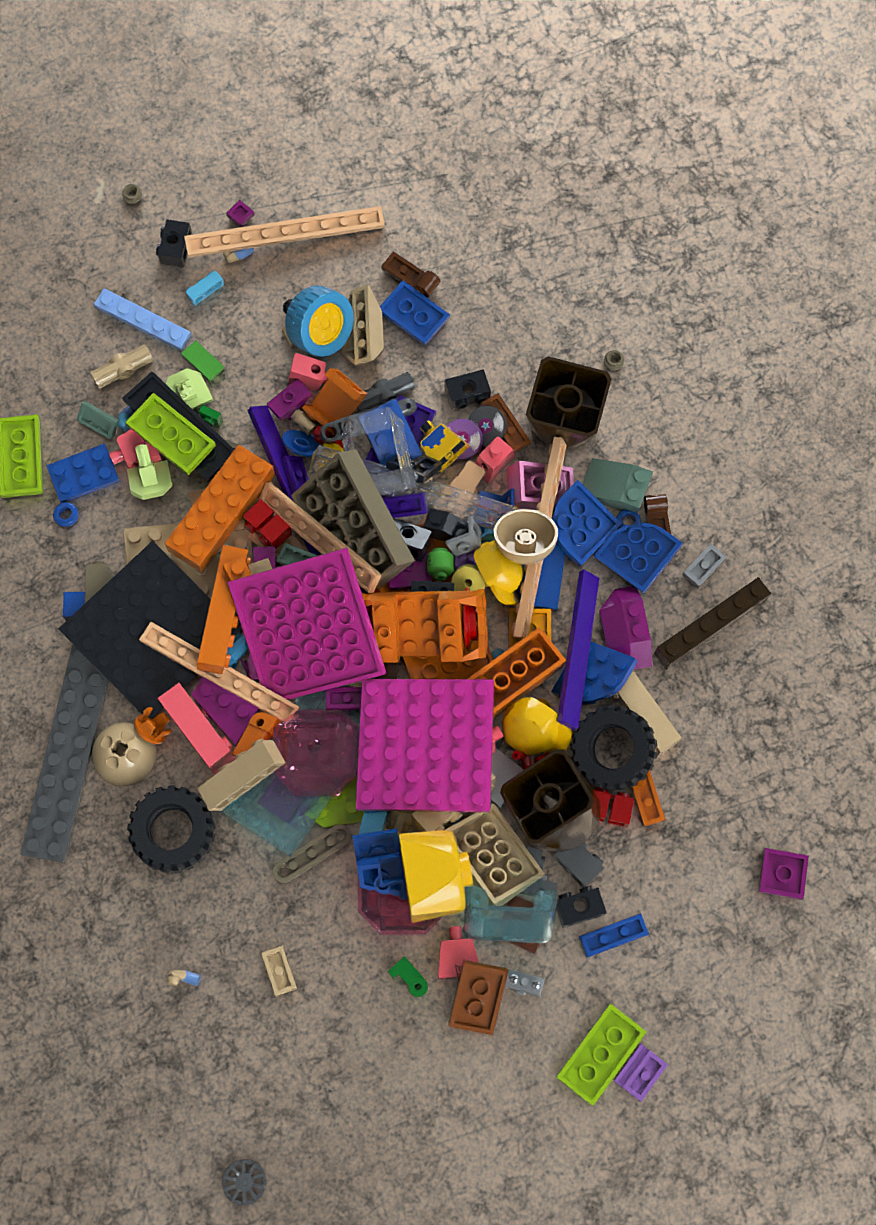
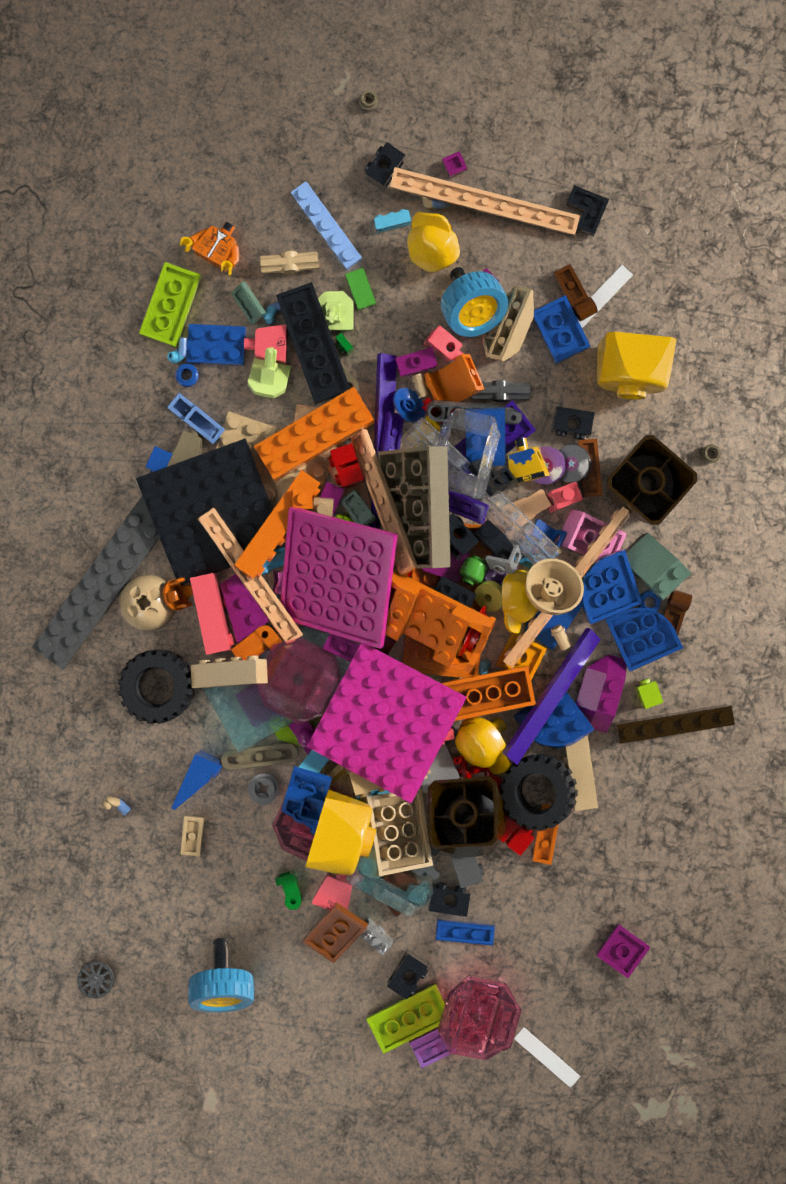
camera: 25 degrees right, 15 degrees up
lime plate [125,393,216,476] -> none
light grey plate [682,544,727,588] -> none
none -> medium blue slope [166,393,225,444]
none -> arm [167,338,188,363]
none -> blue slope [171,750,222,810]
none -> torso [179,221,239,275]
none -> dark azure wheel [188,938,254,1013]
none -> light grey gear [248,773,279,804]
none -> magenta tile [289,714,315,755]
none -> black brick [387,949,429,999]
none -> yellow piece [407,212,460,273]
none -> clear pink piece [437,975,522,1060]
none -> white sticker [514,1027,580,1088]
none -> tan pin [551,625,572,650]
none -> black plate [566,185,609,237]
none -> white sticker [578,265,633,328]
none -> yellow piece [597,332,676,400]
none -> lime brick [634,678,664,709]

